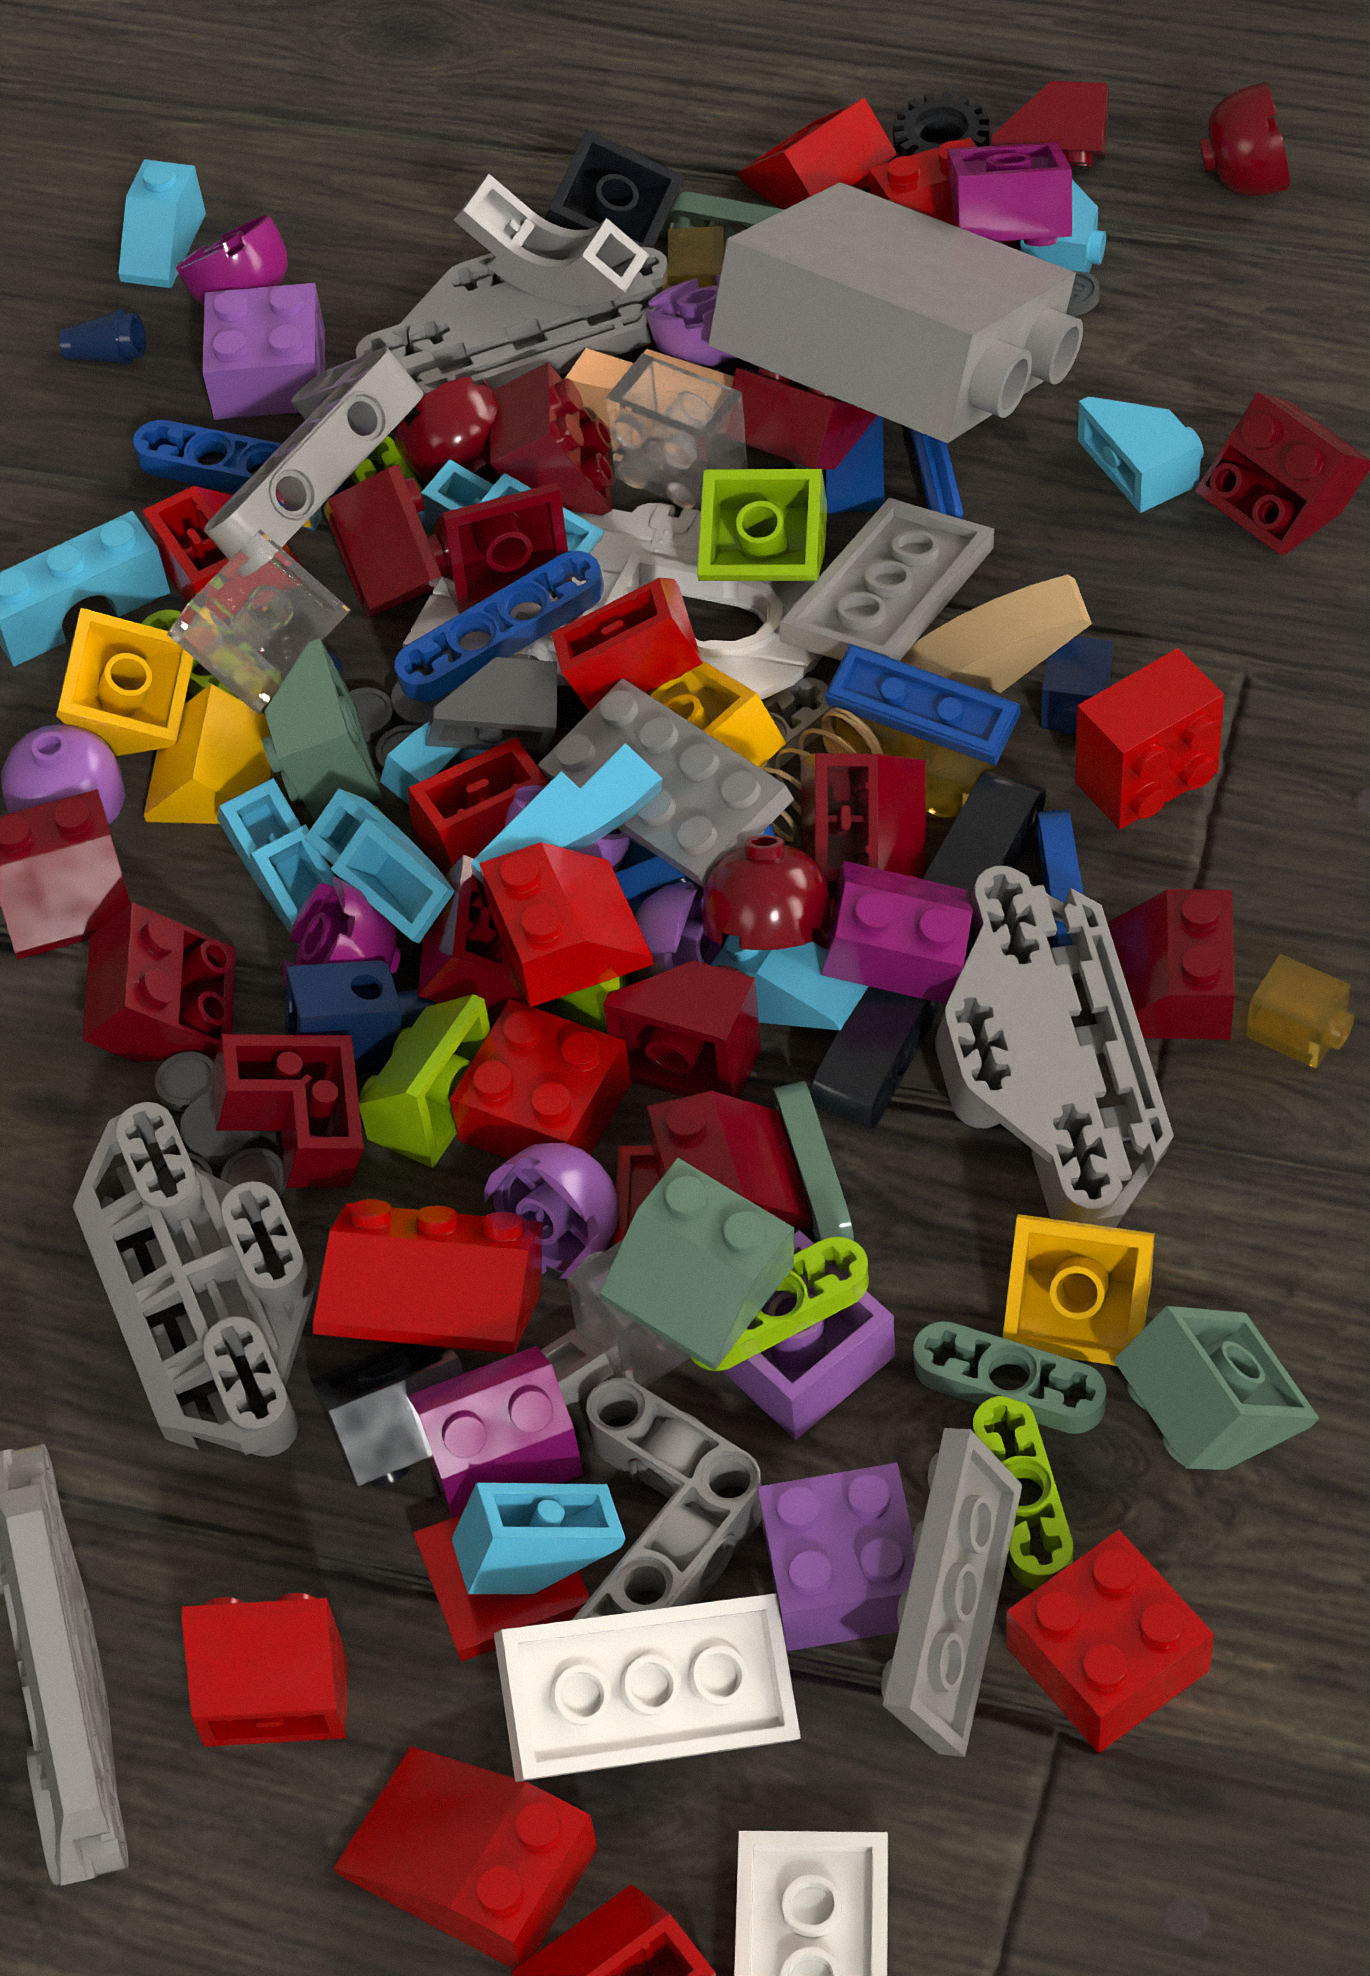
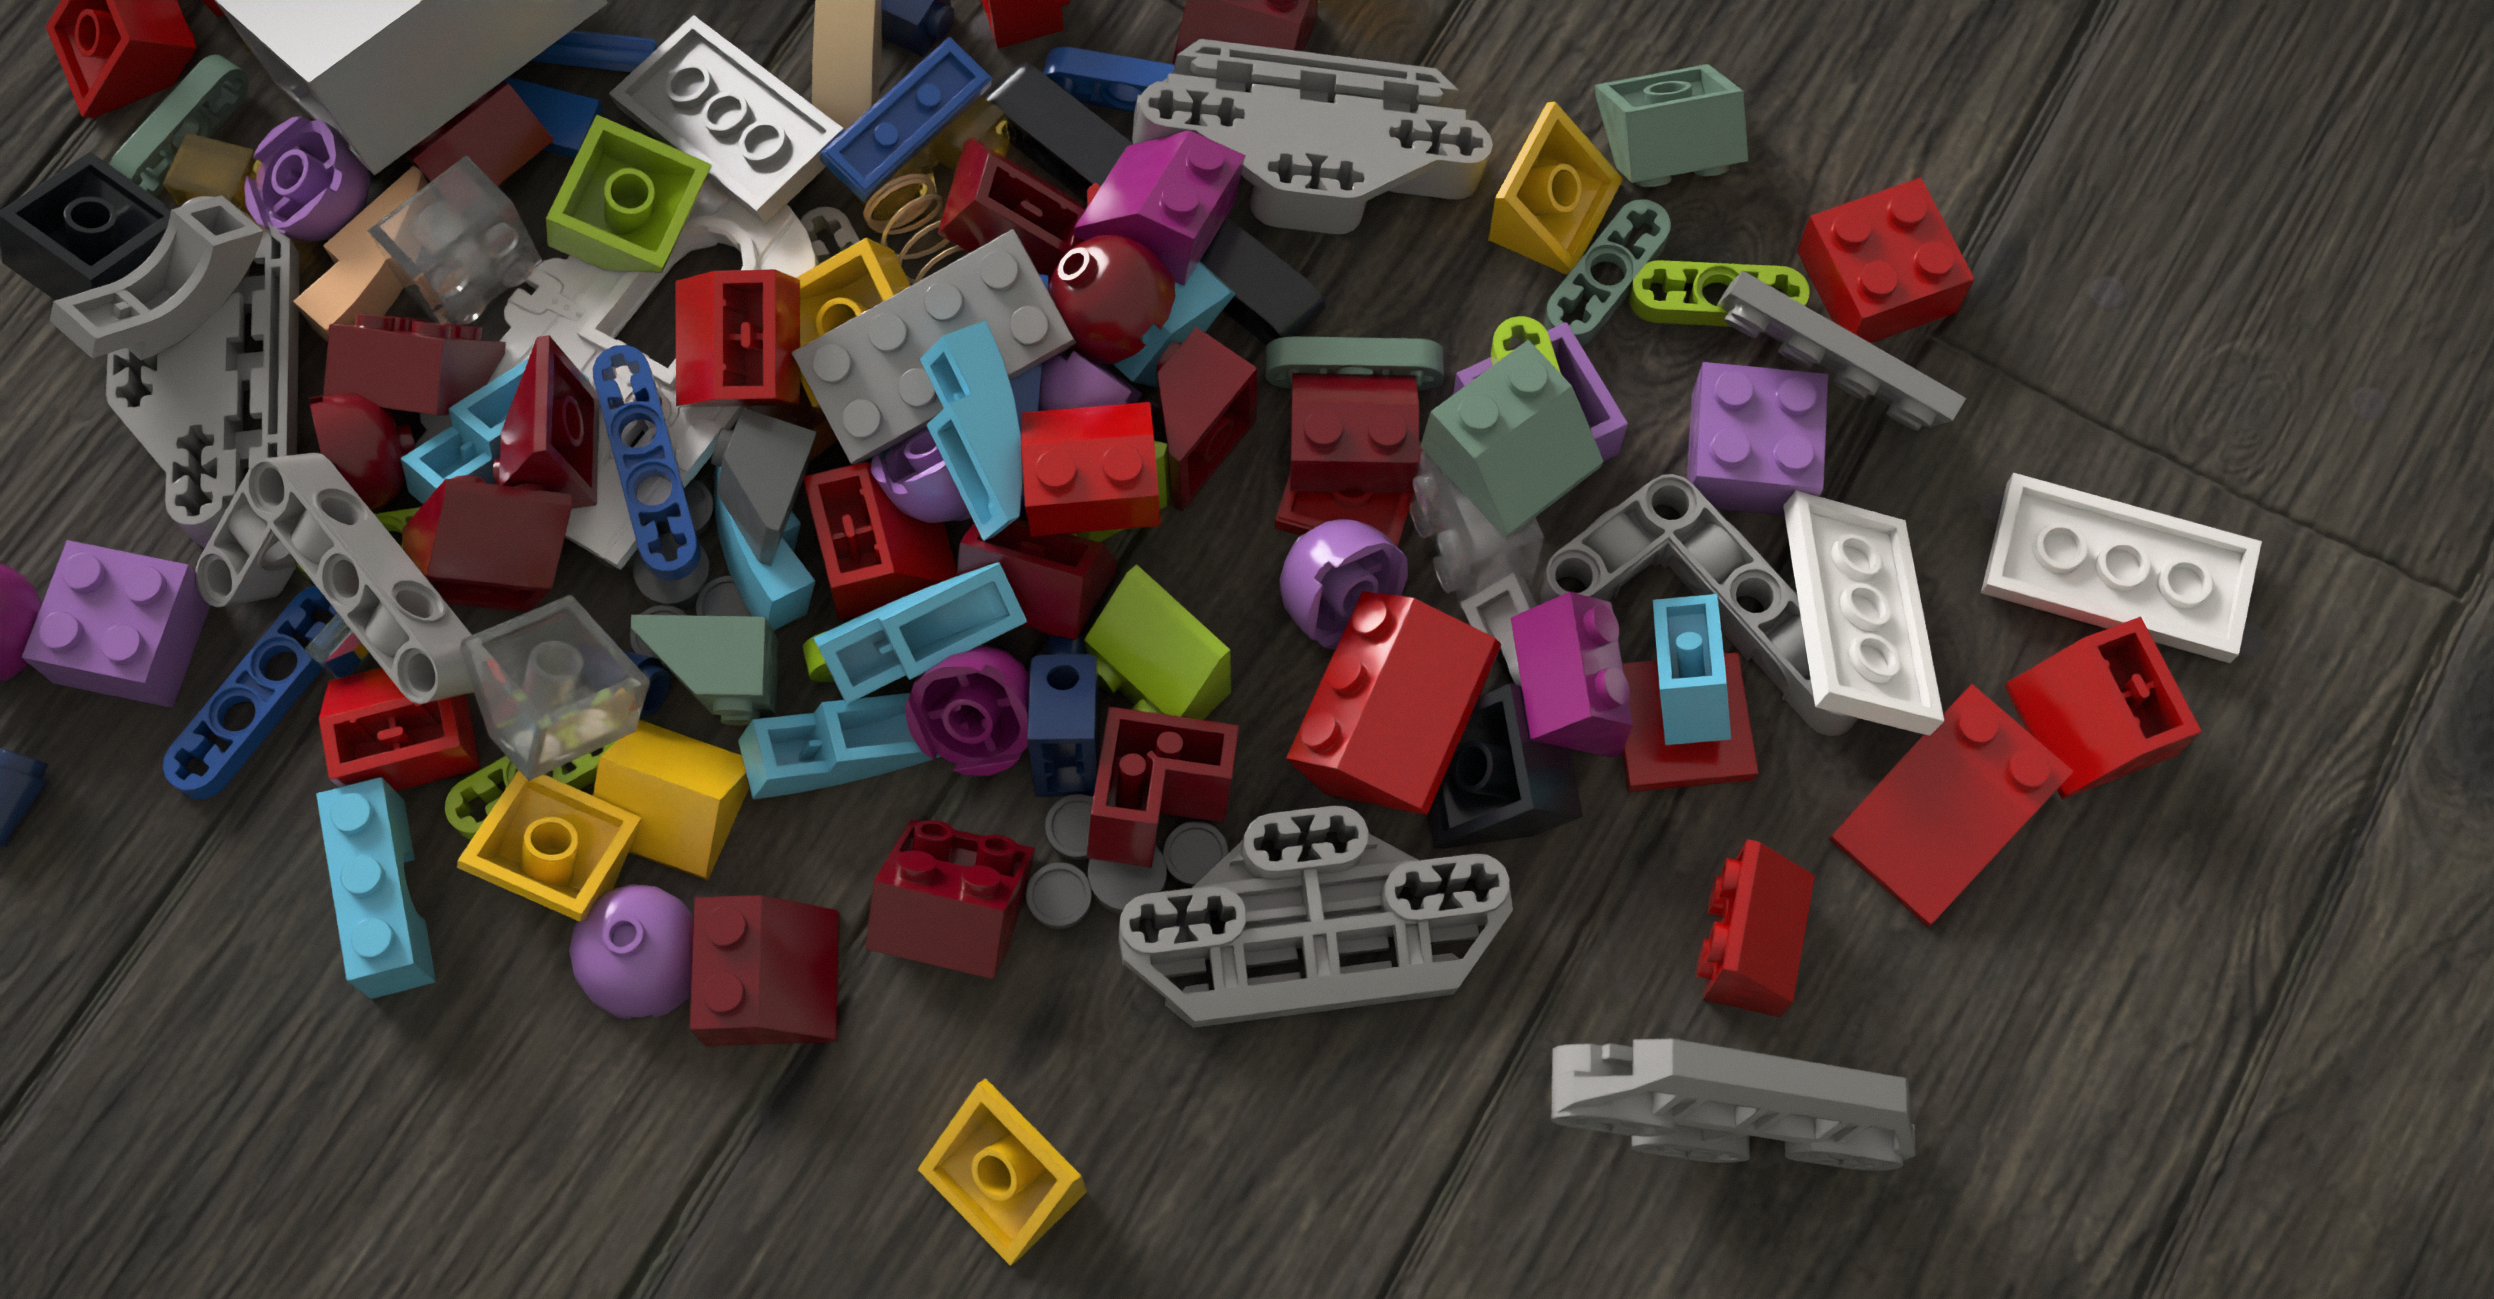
camera: 80 degrees left, 15 degrees up
red brick [450,999,632,1160] -> none

